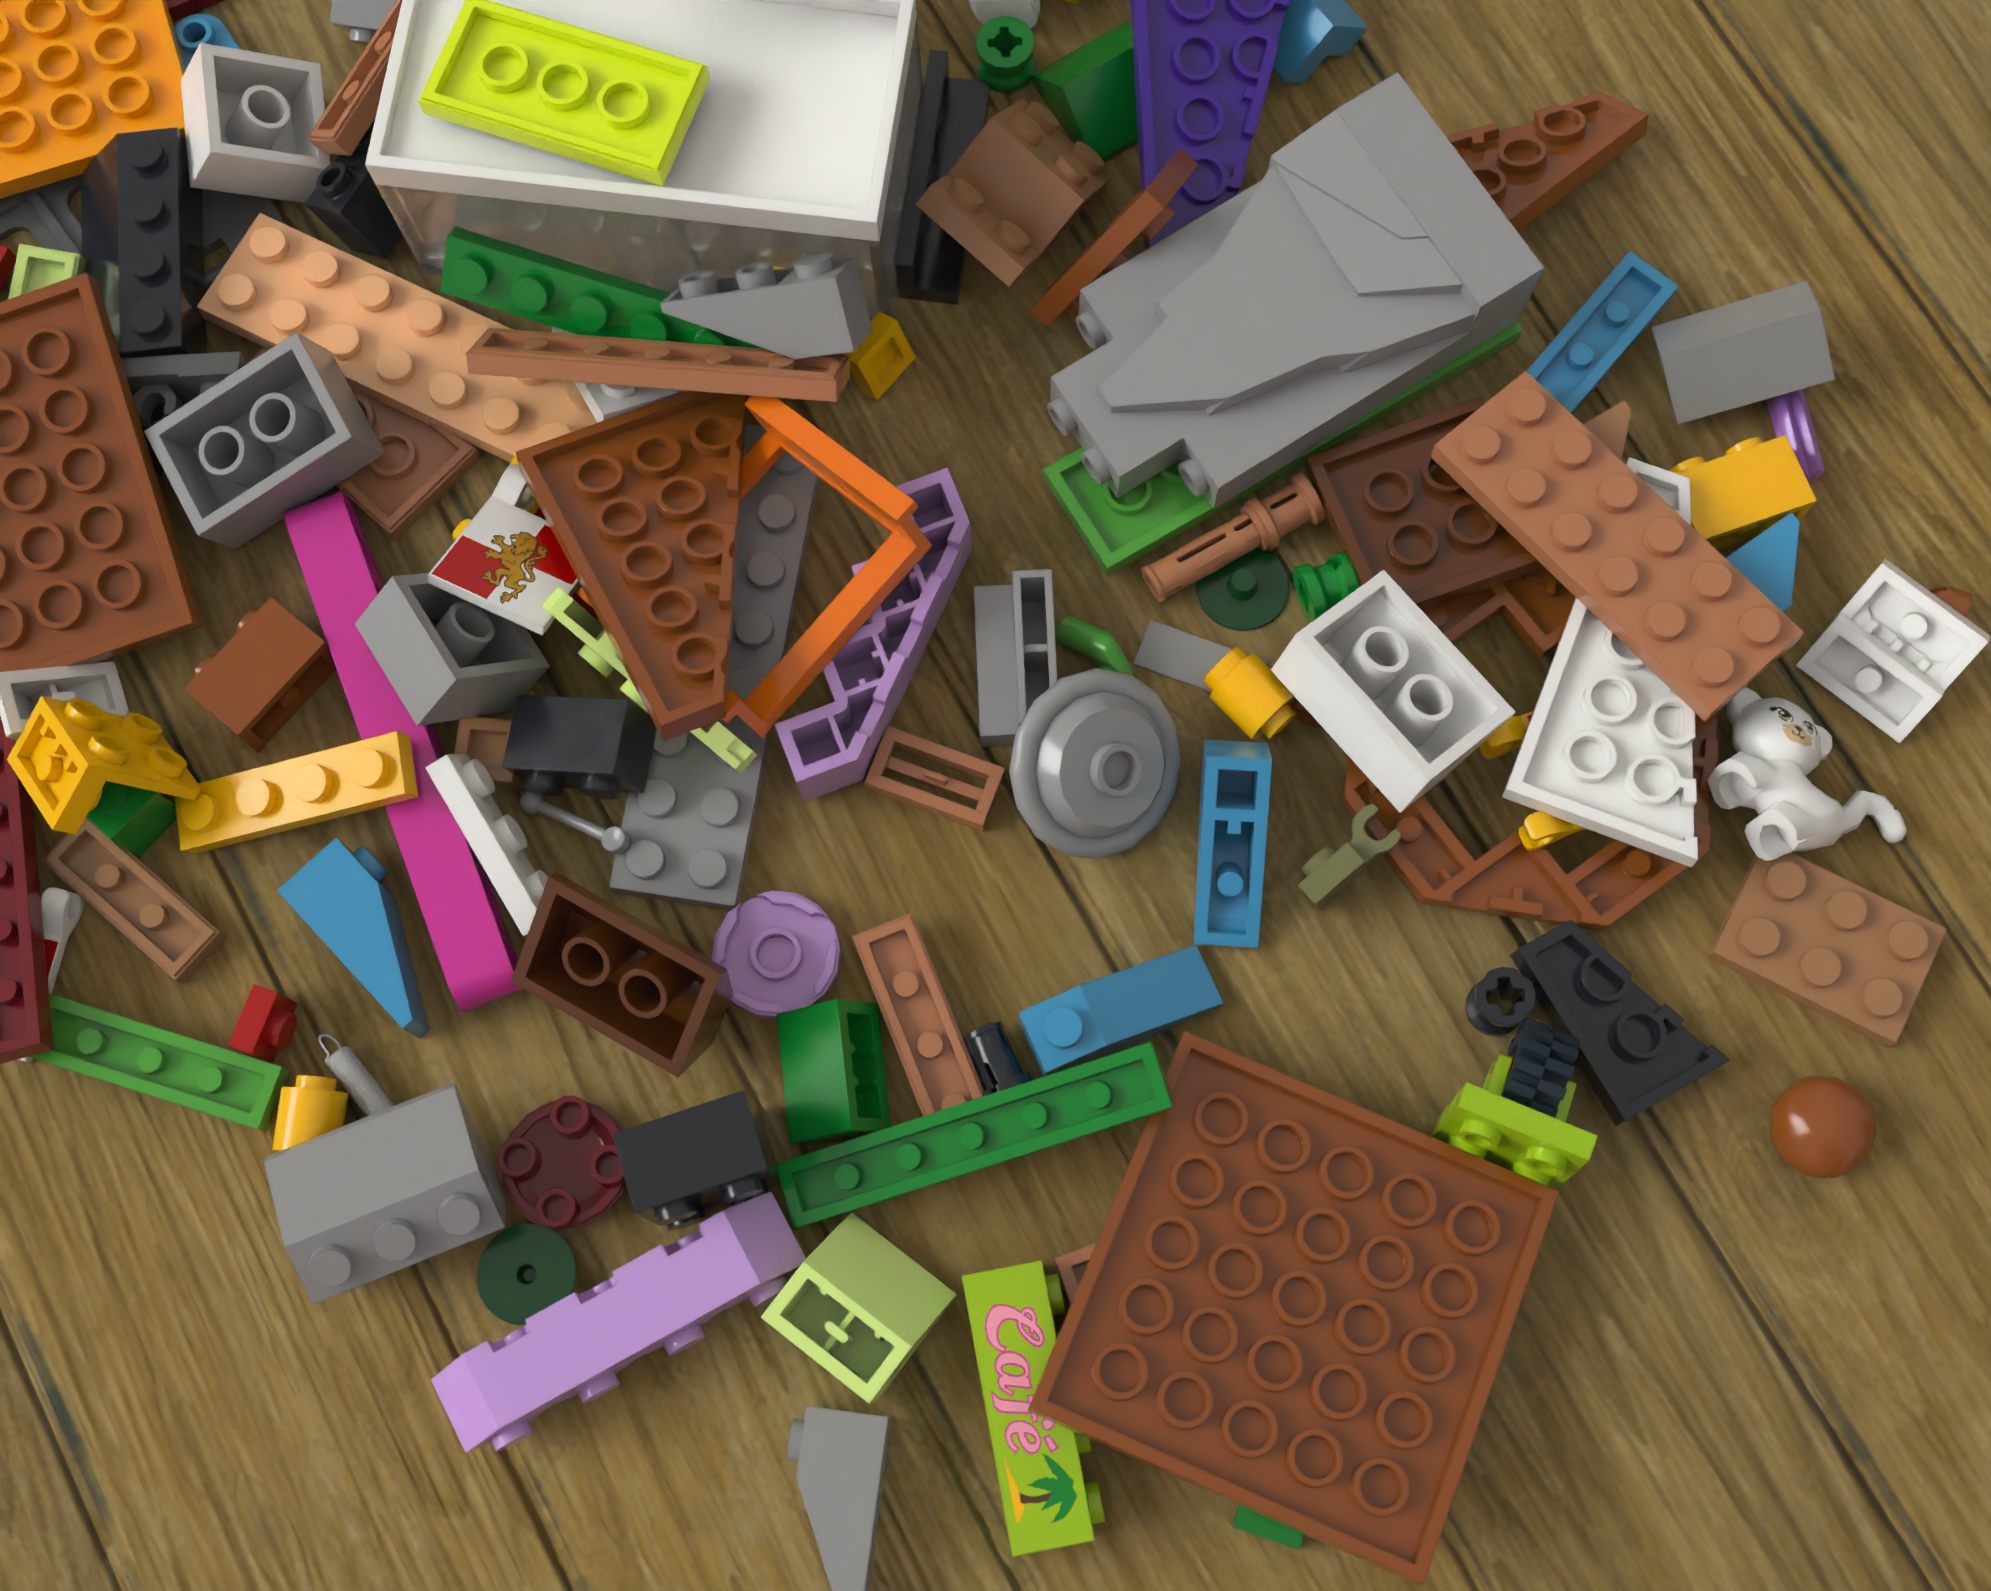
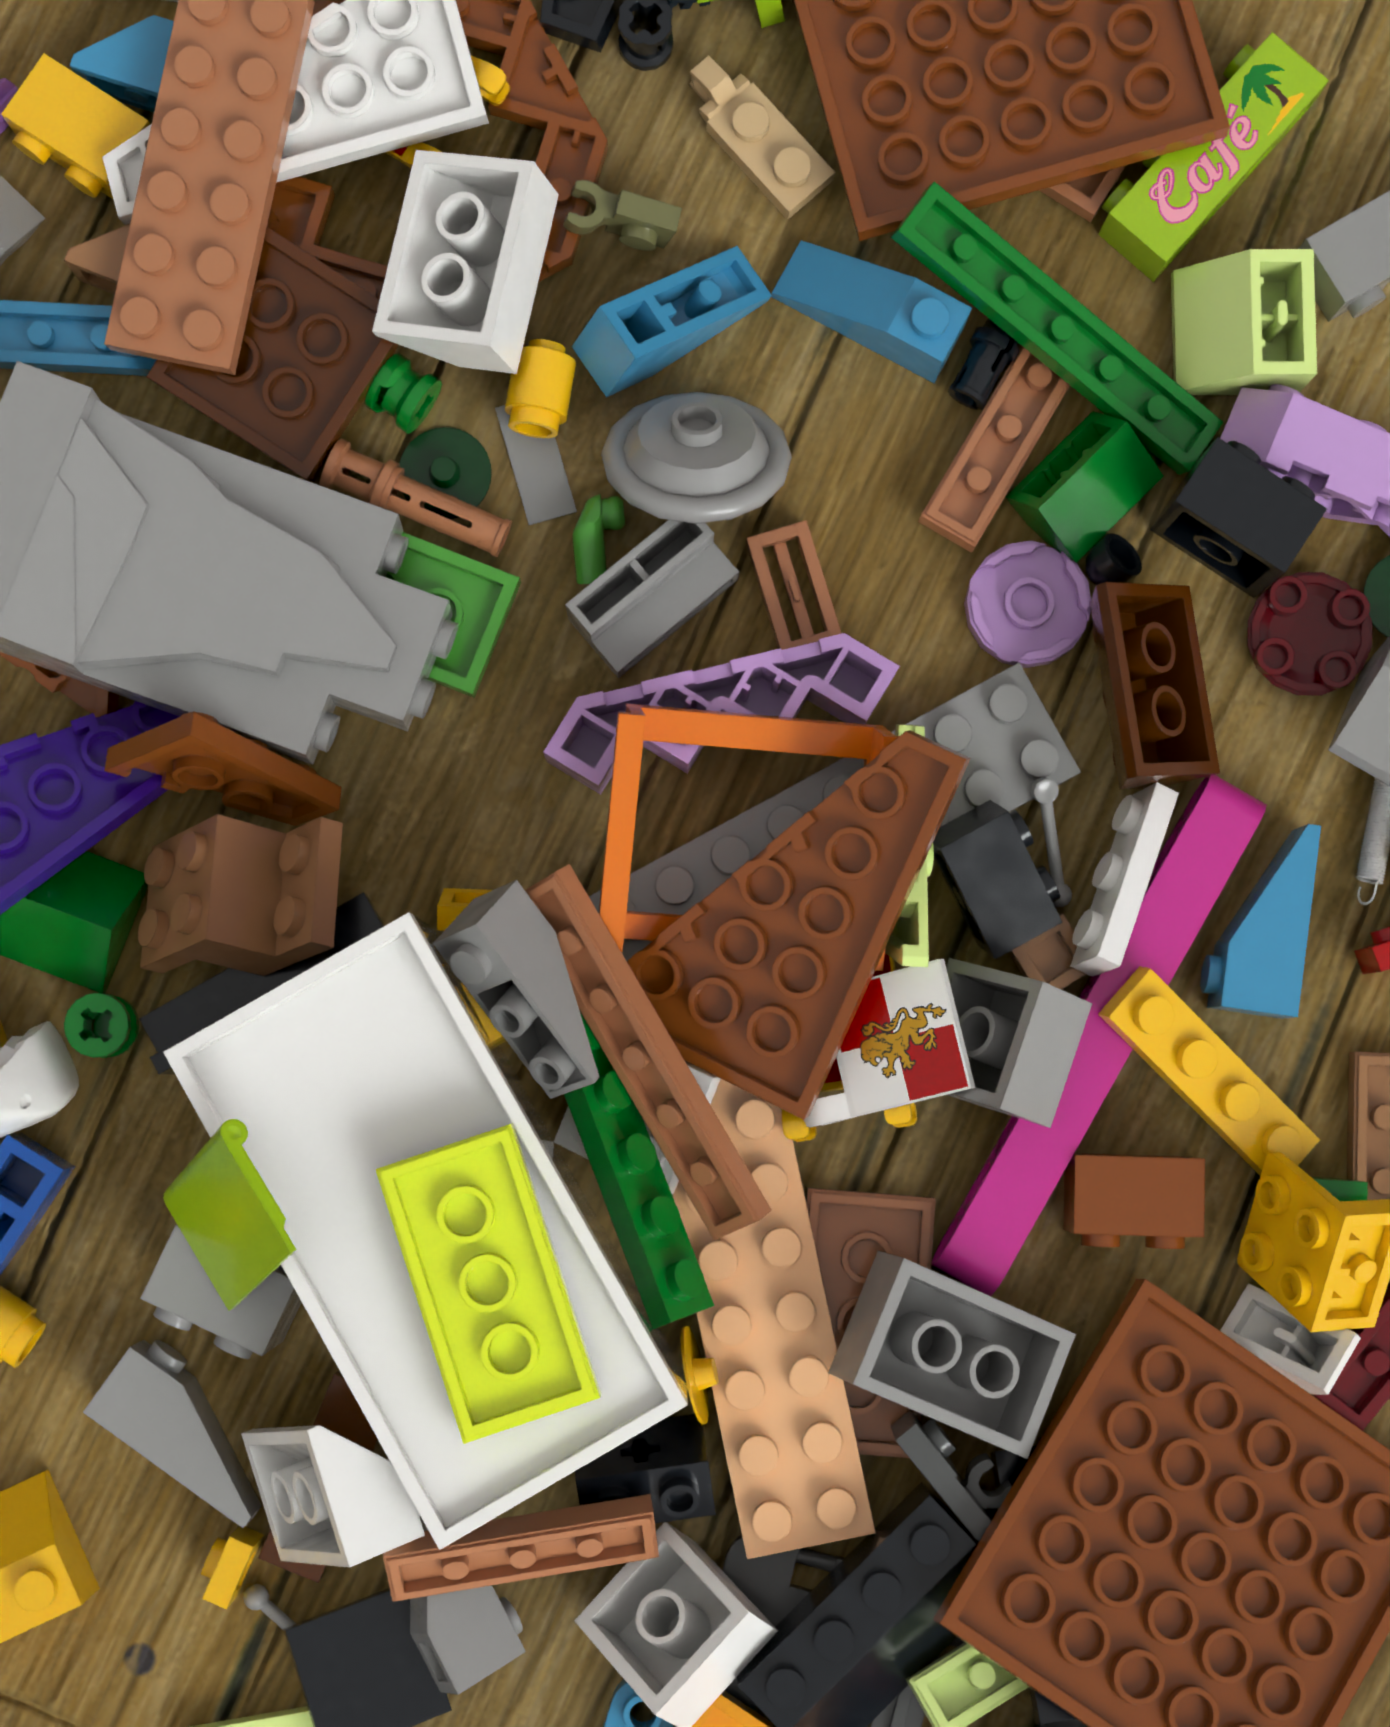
camera: 140 degrees left, 10 degrees up
none -> yellow piece [680,1326,719,1425]
none -> tan hinge [689,55,835,219]
none -> black hinge [1085,533,1142,585]

